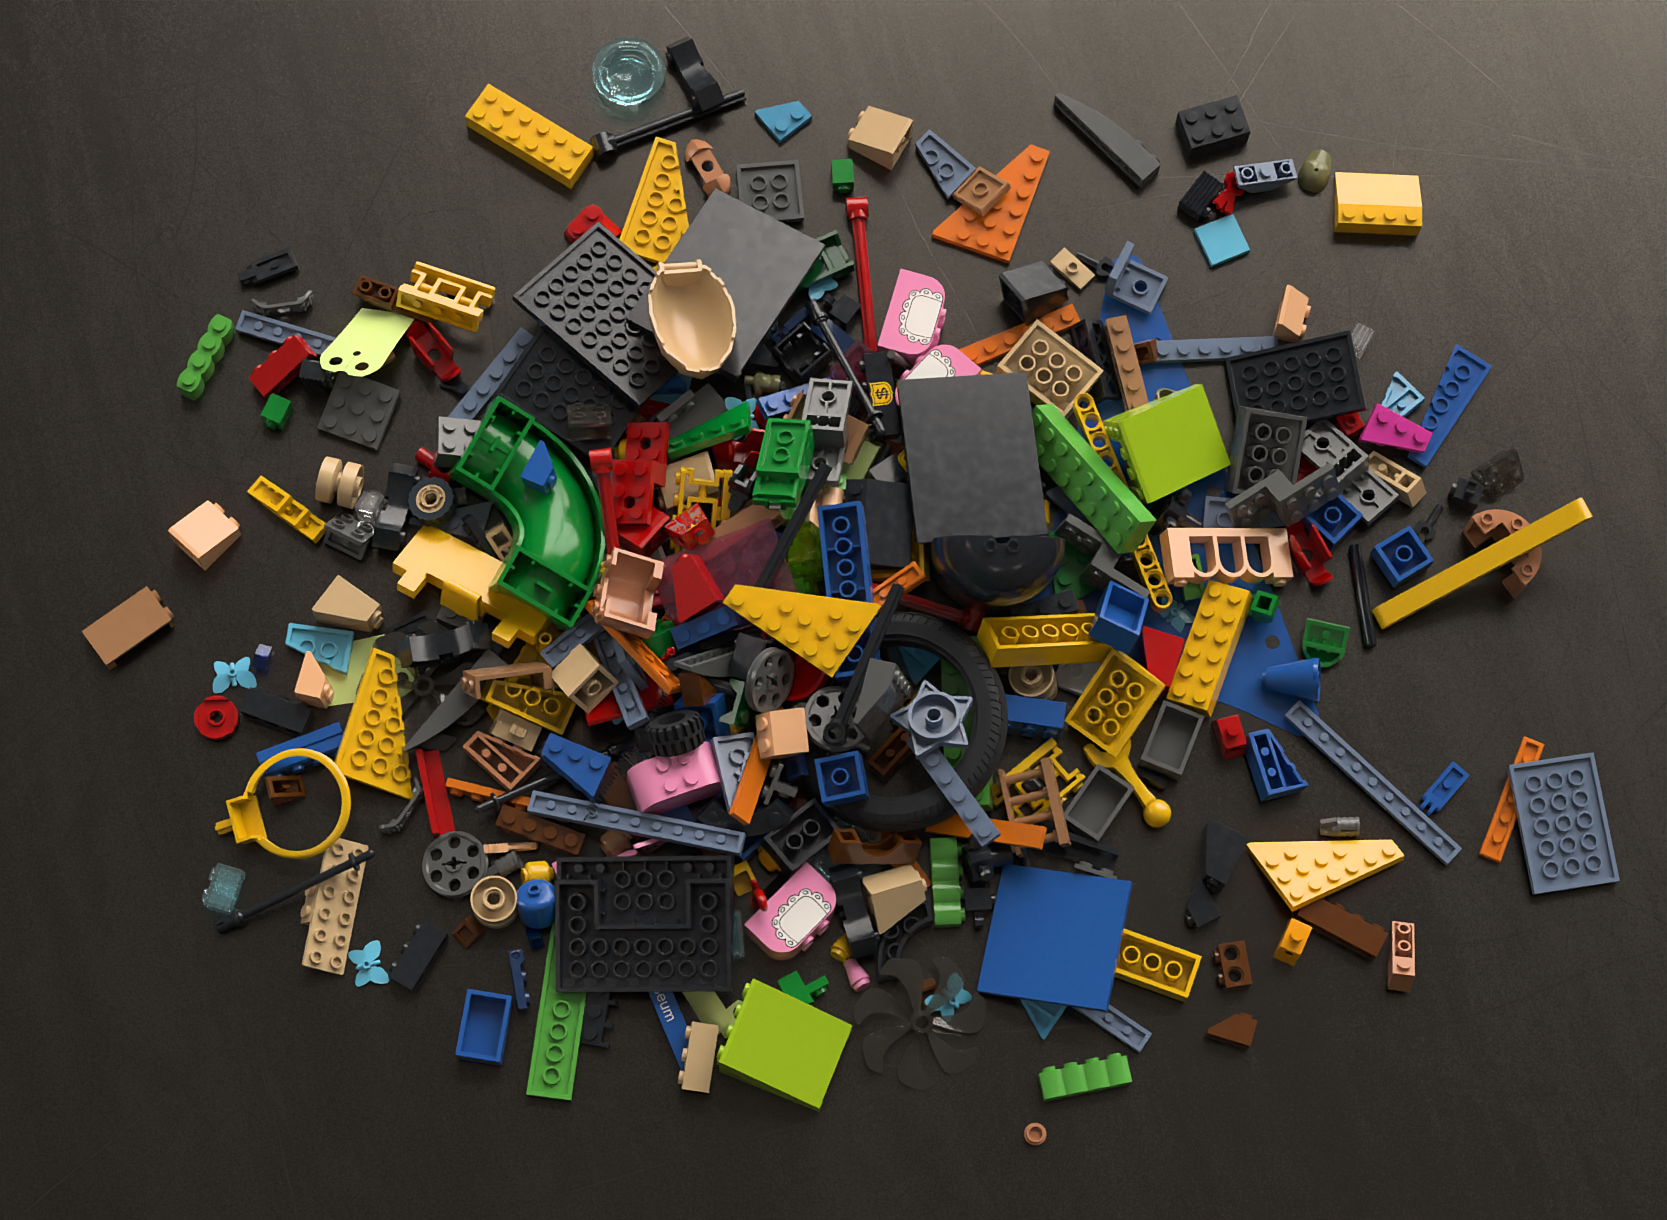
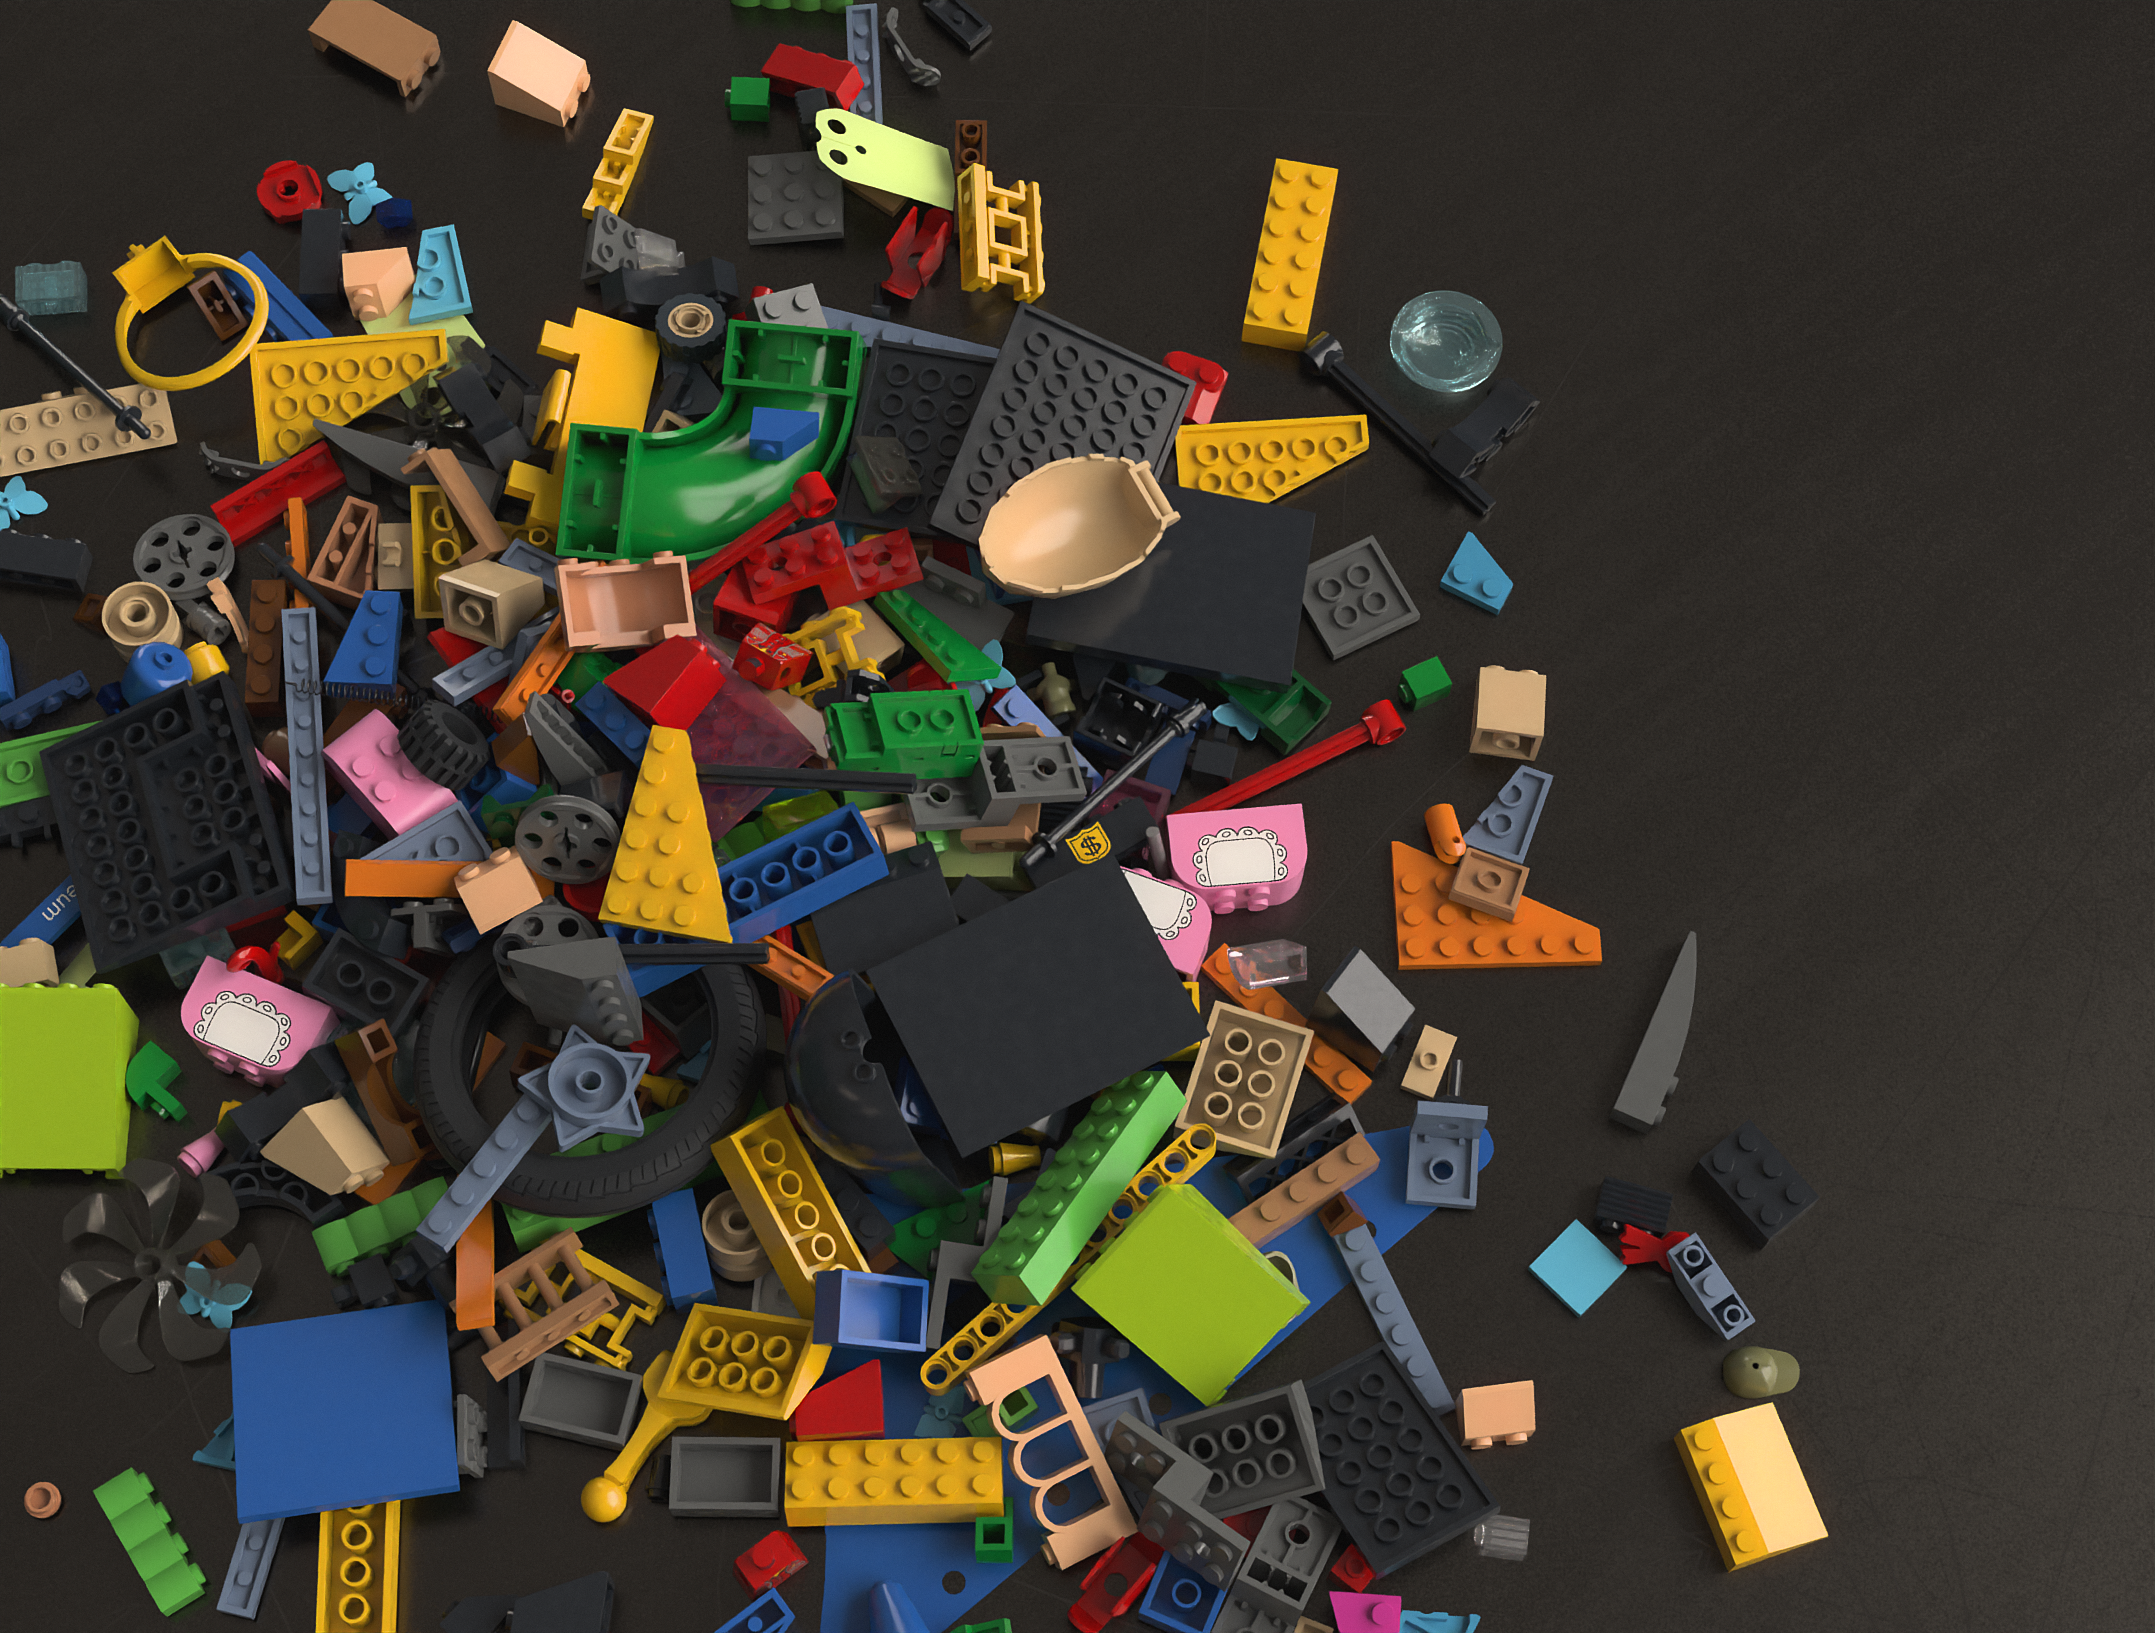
camera: 70 degrees right, 5 degrees down
tan slope [312,575,384,633] -> none
tan wheel [315,456,364,509] -> none
nougat piece [684,139,731,197] -> none
blue brick [814,750,870,807] -> none
none -> clear brick [1227,939,1307,990]
none -> orange piece [1424,803,1466,864]

